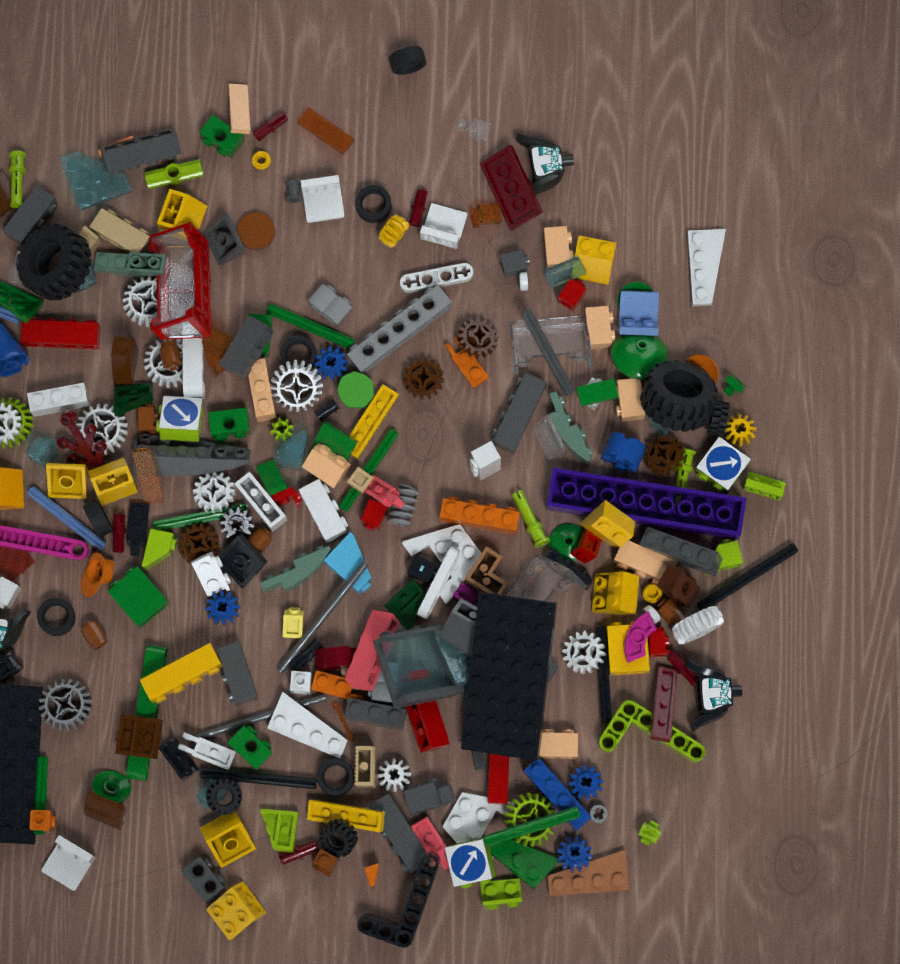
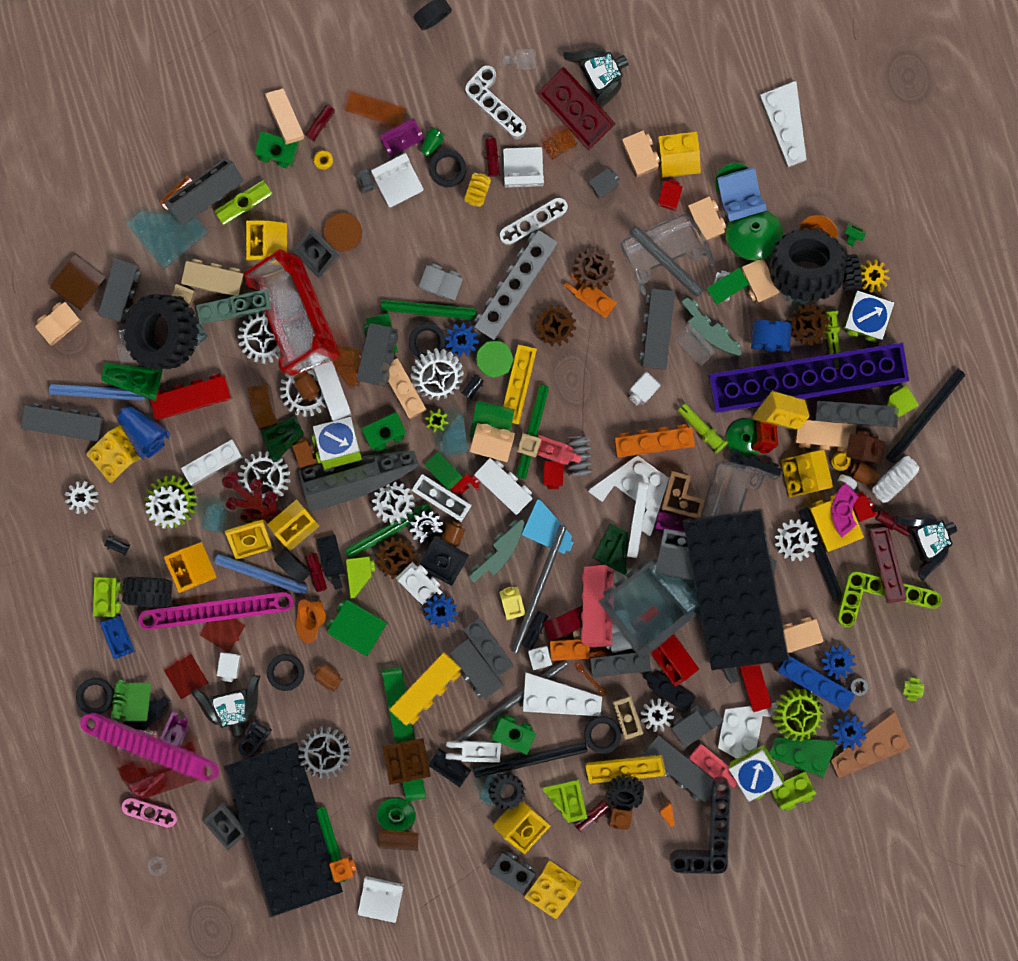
camera: 25 degrees left, 10 degrees up
lime pin [9,150,26,208] -> none
clear orange tile [131,447,164,504] -> none
black brick [407,555,438,586] -> none
green axle [484,807,580,847] -> none
white tile [519,271,528,291] -> none
clear light blue tile [543,256,586,288] -> none
lime bracket [743,472,786,501] -> none
none -> magenta hinge [380,118,424,158]
none -> green cone [420,127,445,157]
none -> dark grey brick [464,618,514,677]
none -> white beam [465,66,526,139]
none -> black hinge [644,672,696,713]

